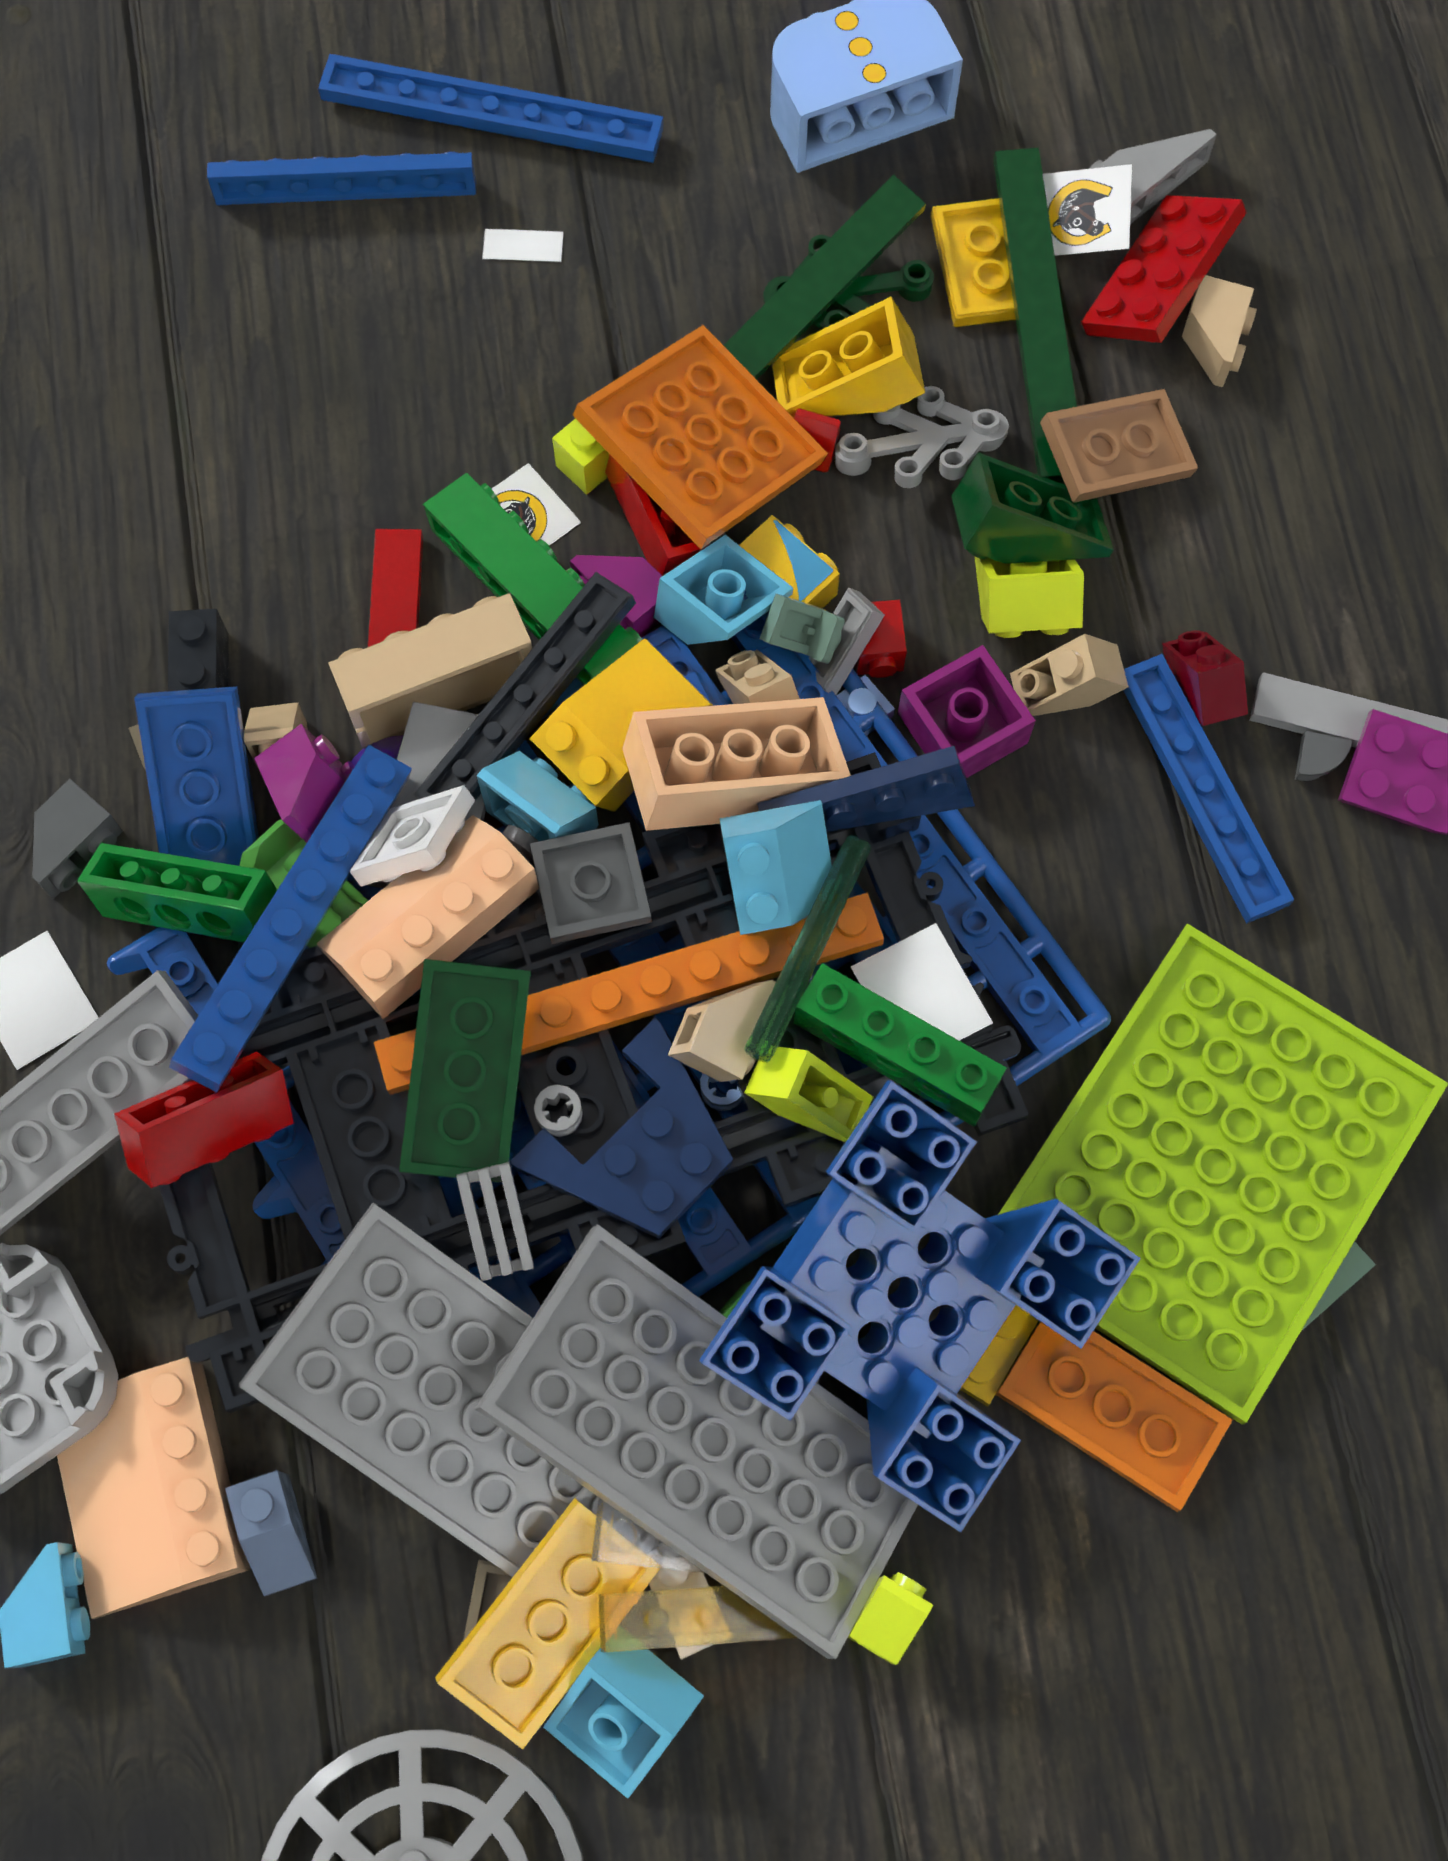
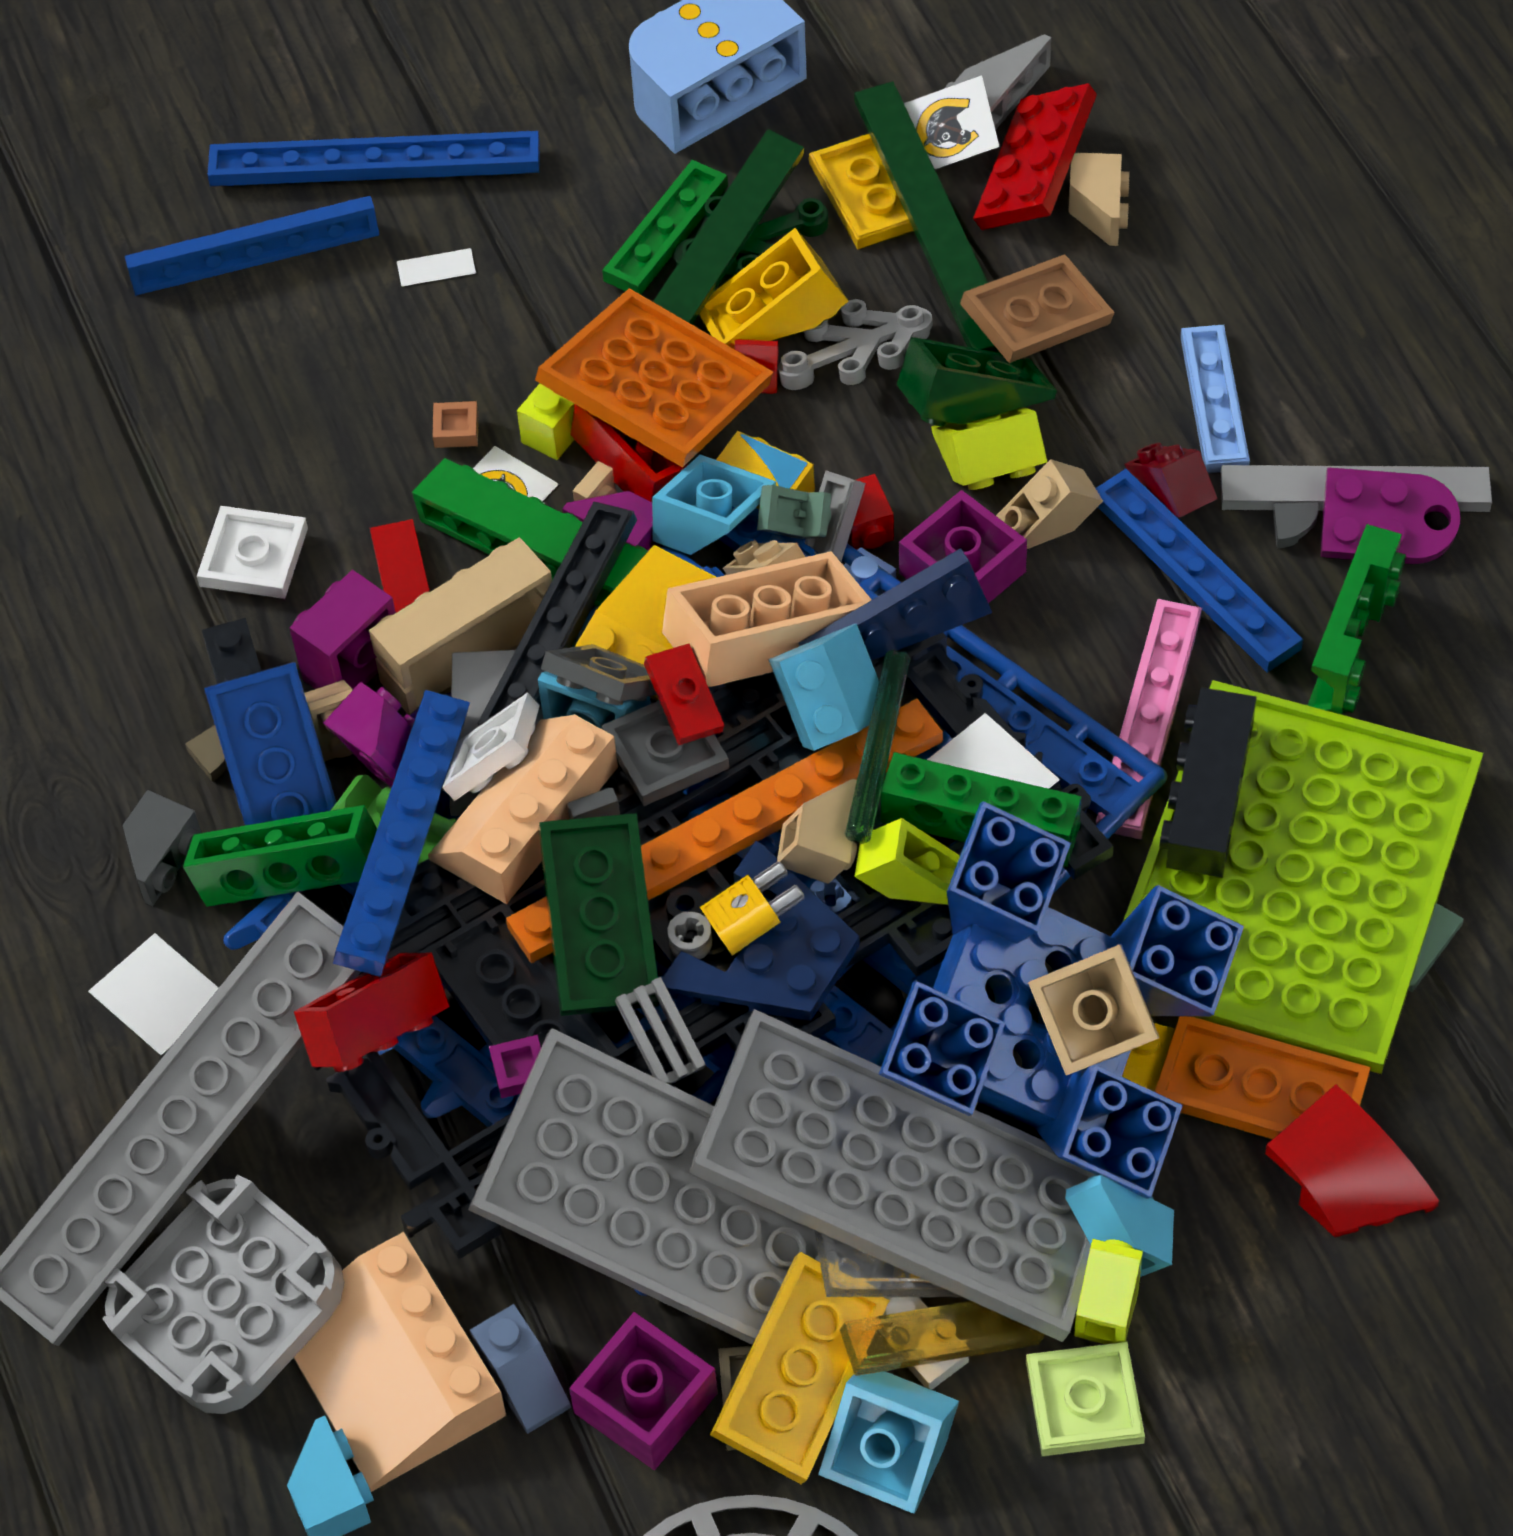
camera: 10 degrees left, 15 degrees down
none -> white plate [197,506,308,599]
none -> magenta brick [289,569,396,690]
none -> nougat plate [433,401,478,448]
none -> magenta plate [489,1035,541,1099]
none -> dark grey plate [541,644,657,705]
none -> dark grey tile [567,788,620,819]
none -> magenta brick [569,1312,718,1471]
none -> tan plate [573,461,616,501]
none -> green plate [602,160,728,295]
none -> red plate [644,643,725,746]
none -> yellow piece [700,861,805,955]
none -> yellowish green tile [1026,1342,1145,1456]
none -> tan slope [1028,944,1160,1076]
none -> medium azure slope [1065,1175,1174,1277]
none -> bright pink tile [1096,599,1202,839]
none -> black brick [1159,687,1257,878]
none -> light blue tile [1181,325,1250,473]
none -> red slope [1265,1084,1439,1238]
none -> green piece [1307,524,1406,715]

